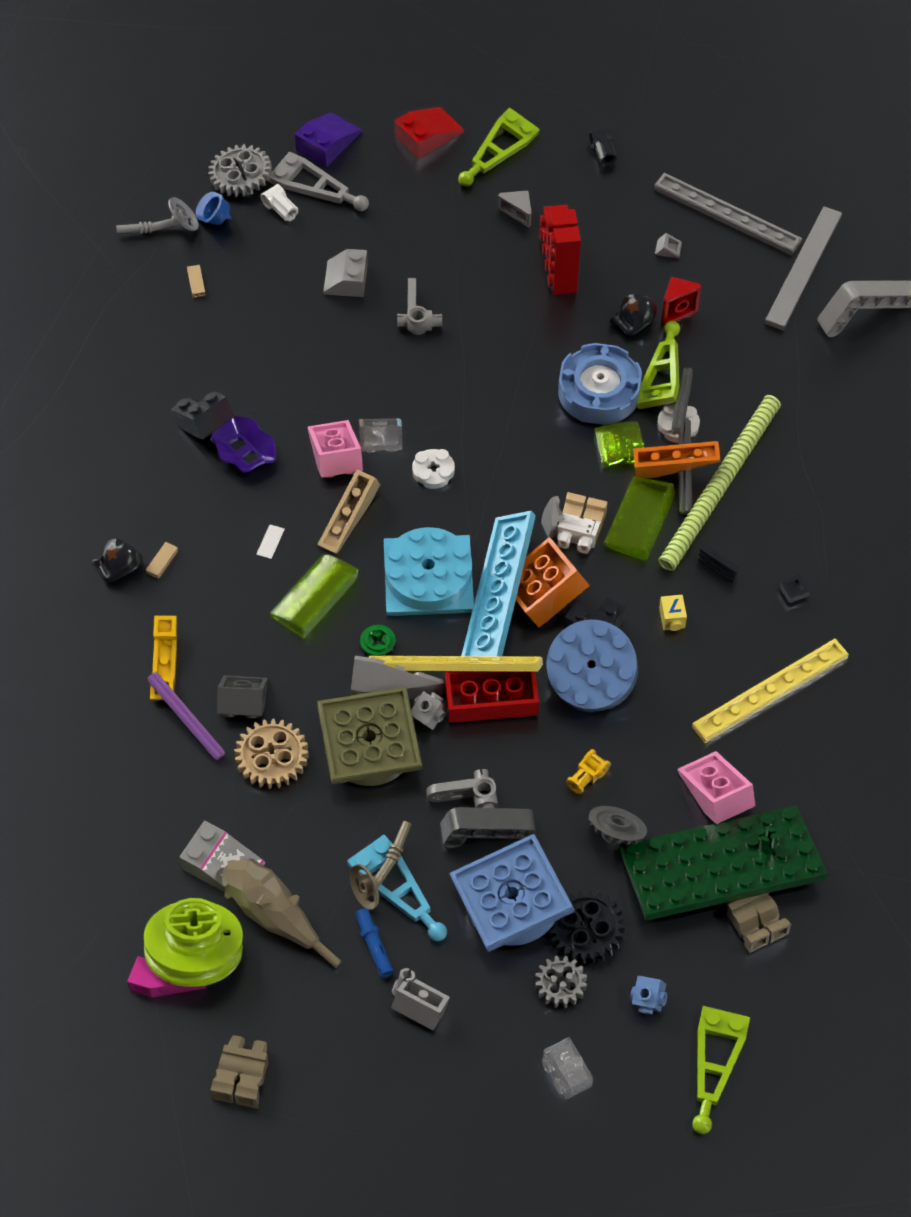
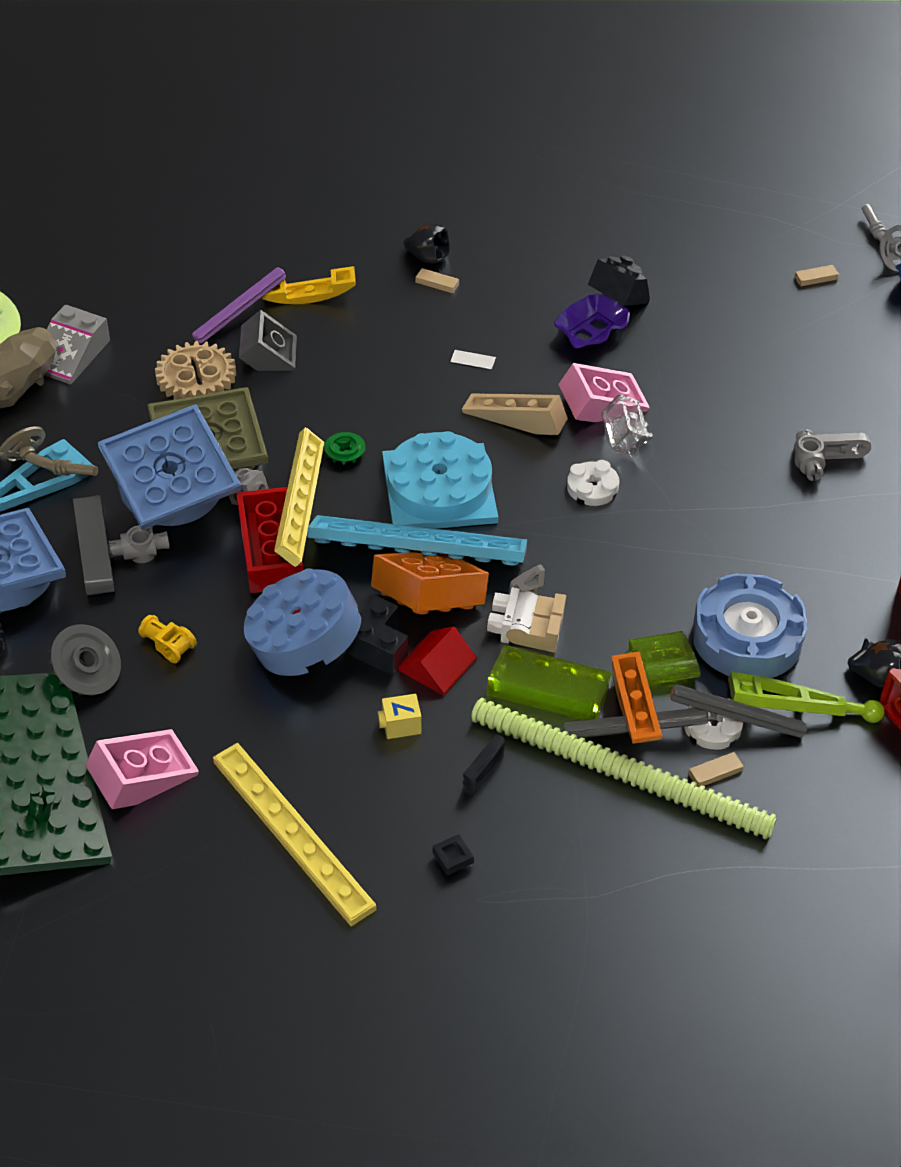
camera: 85 degrees right, 10 degrees down
clear neon green slope [269,554,358,638] -> none
light grey slope [323,249,368,297] -> none
light grey wedge [351,656,444,699] -> none
none -> medium blue piece [98,404,242,530]
none -> red slope [398,626,477,696]
none -> tan piece [688,752,744,787]

